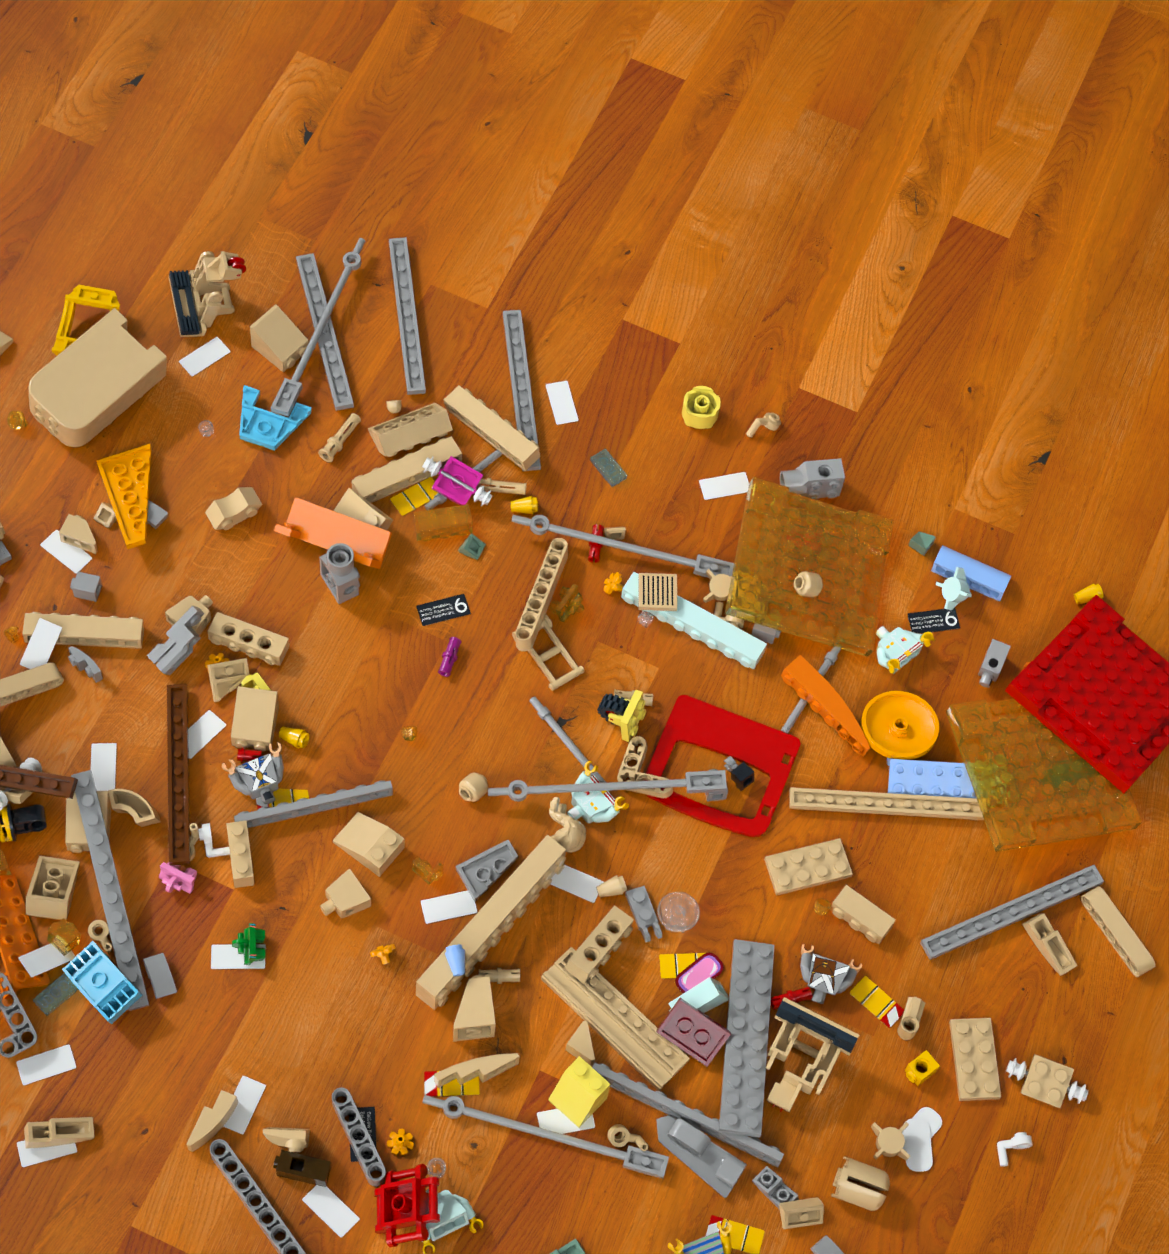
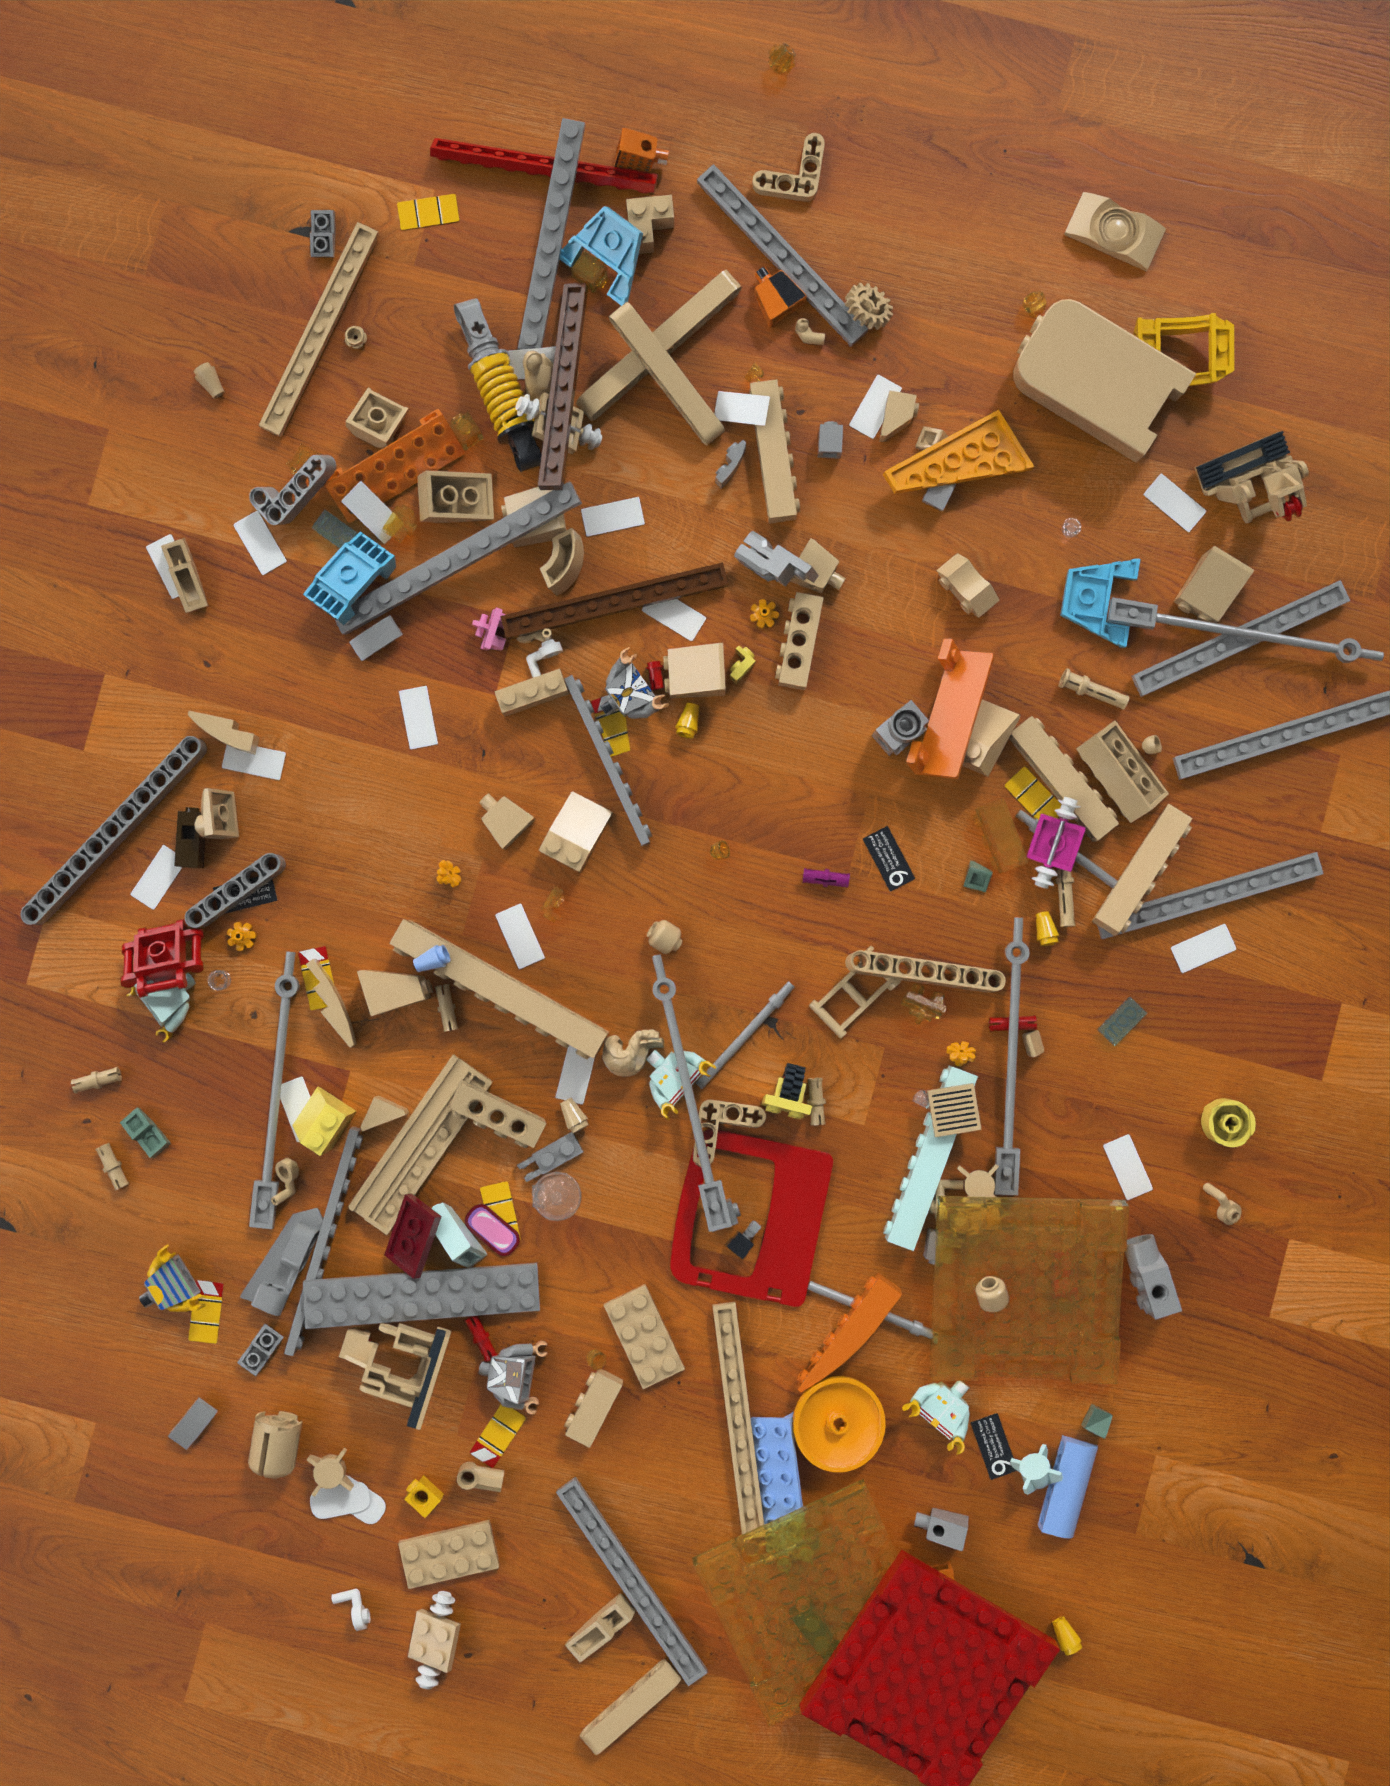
camera: 90 degrees right, 25 degrees up
tan plate [88,920,113,952] -> none
tan wing [207,658,250,702] -> none
green hips [232,923,265,965] -> none
light grey wing [455,840,518,902] -> none
tan slope [779,1197,824,1229] -> none

